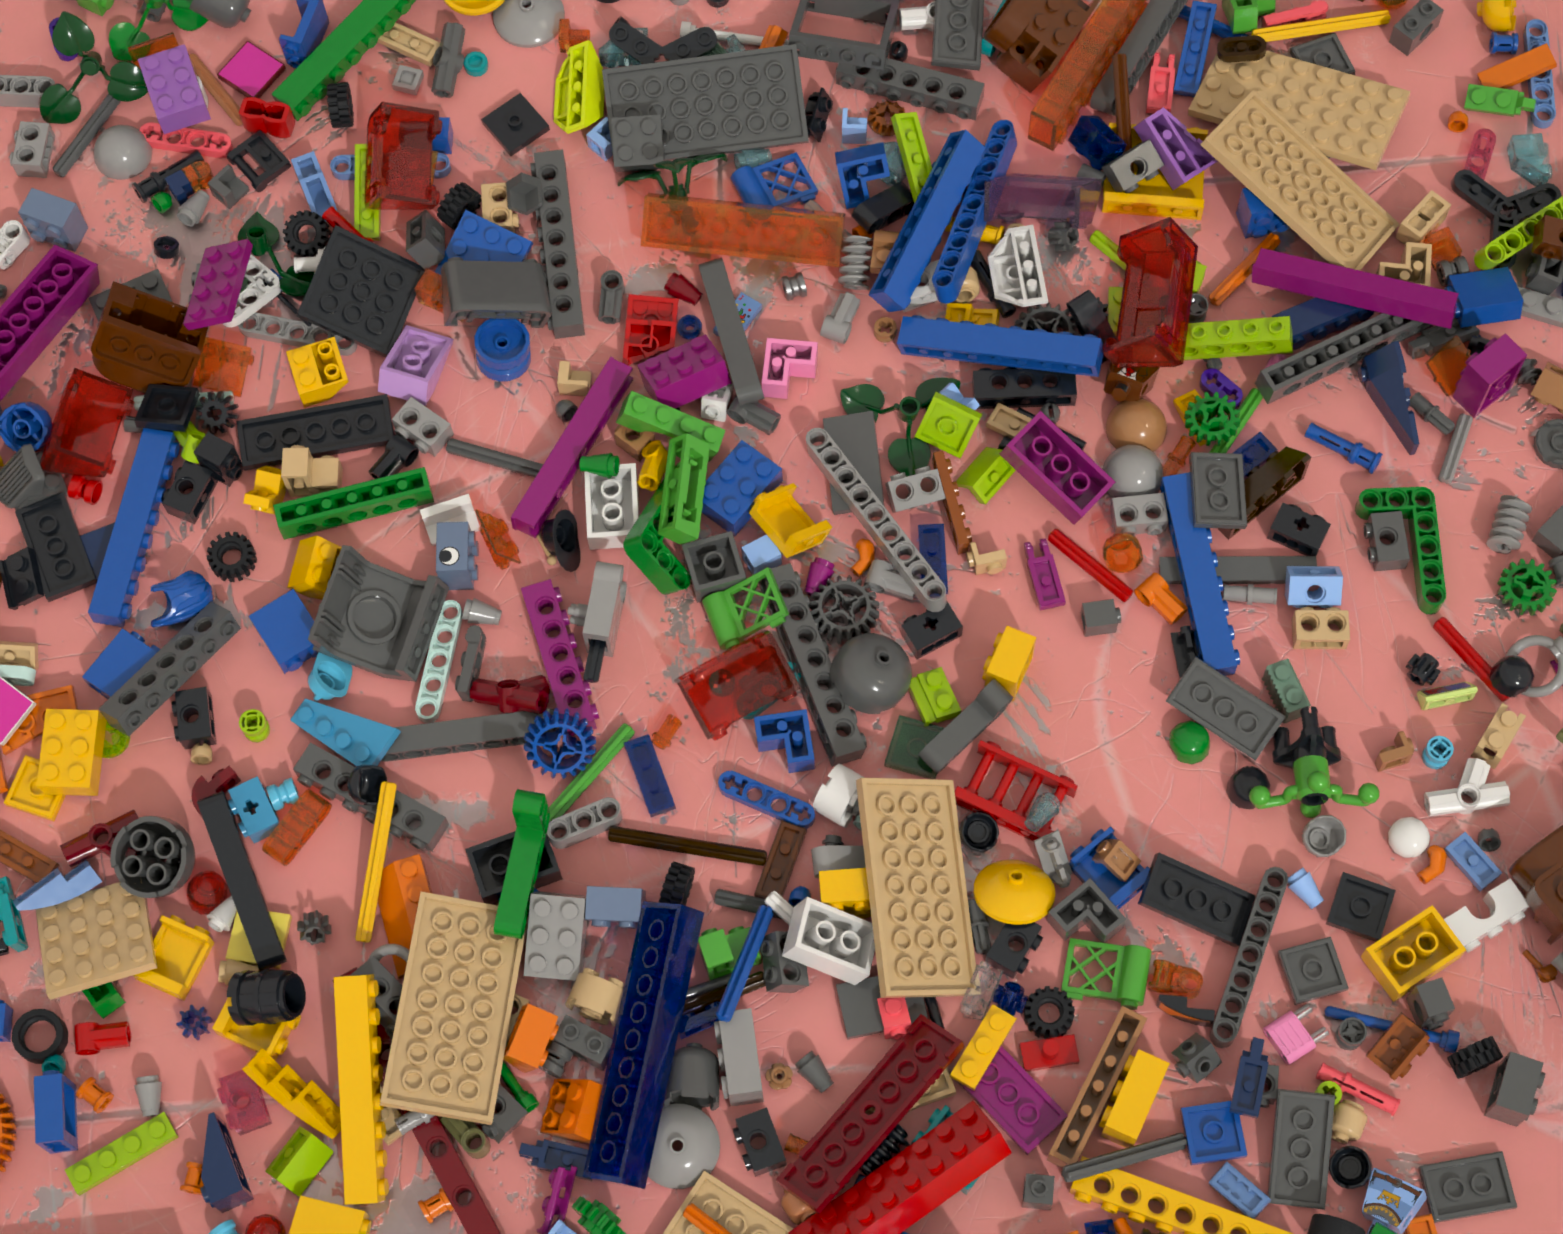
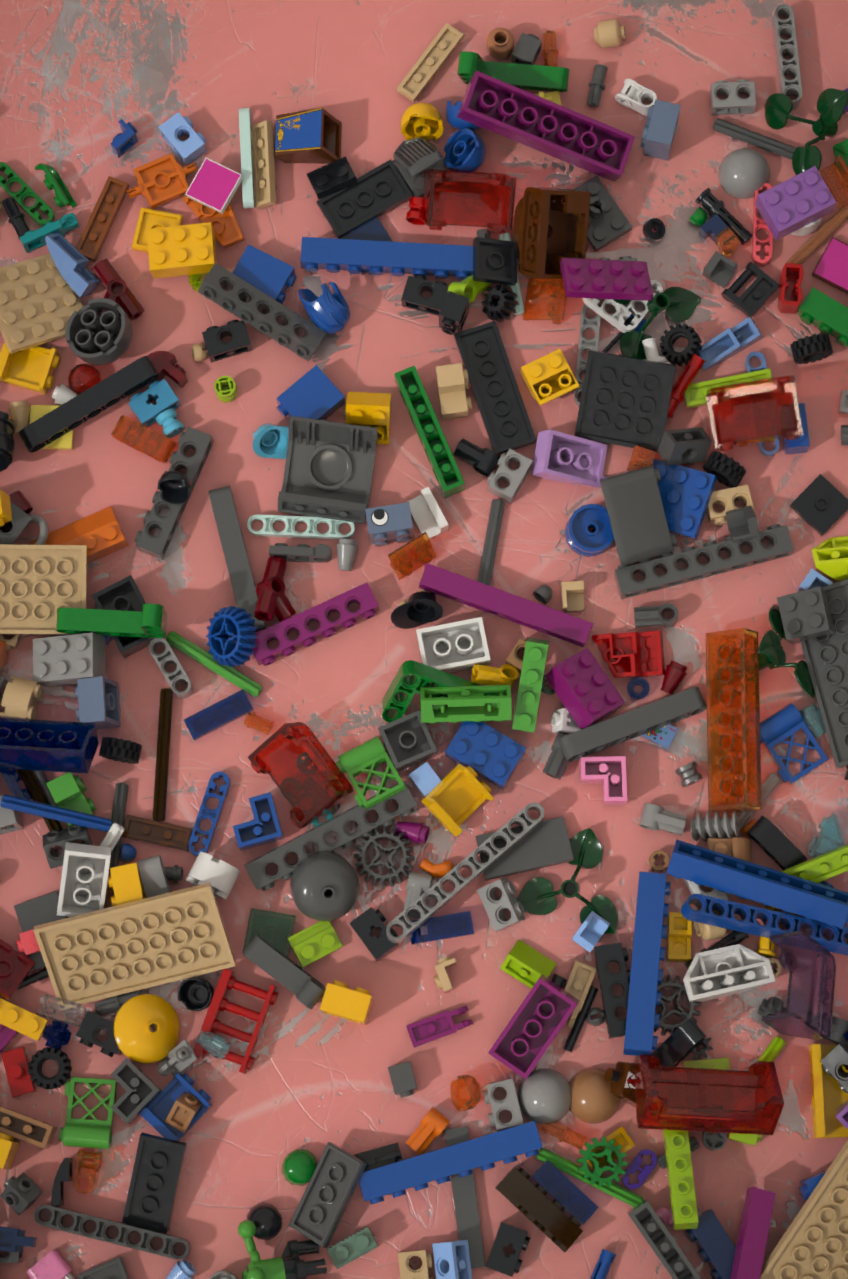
camera: 85 degrees right, 10 degrees up
light grey cone [177,190,210,227] -> none
black tyre [206,532,257,582] -> none
yellow brick [243,466,287,515] -> none
dark azure wing [290,699,401,766] -> none
dark grey gear [297,910,331,945] -> none
yellow axle [355,782,397,943] -> none
light grey piece [567,561,627,683] -> none
green cone [579,453,620,479] -> none
blue brick [835,142,890,209] -> none
lime plate [914,392,982,459] -> none
dark orange plate [932,450,972,555] -> none
red axle [1048,529,1133,602] -> none
dark grey tile [1189,452,1247,529] -> none
orange axle [1208,233,1281,306] -> none
light grey pin [1223,584,1277,605] -> none

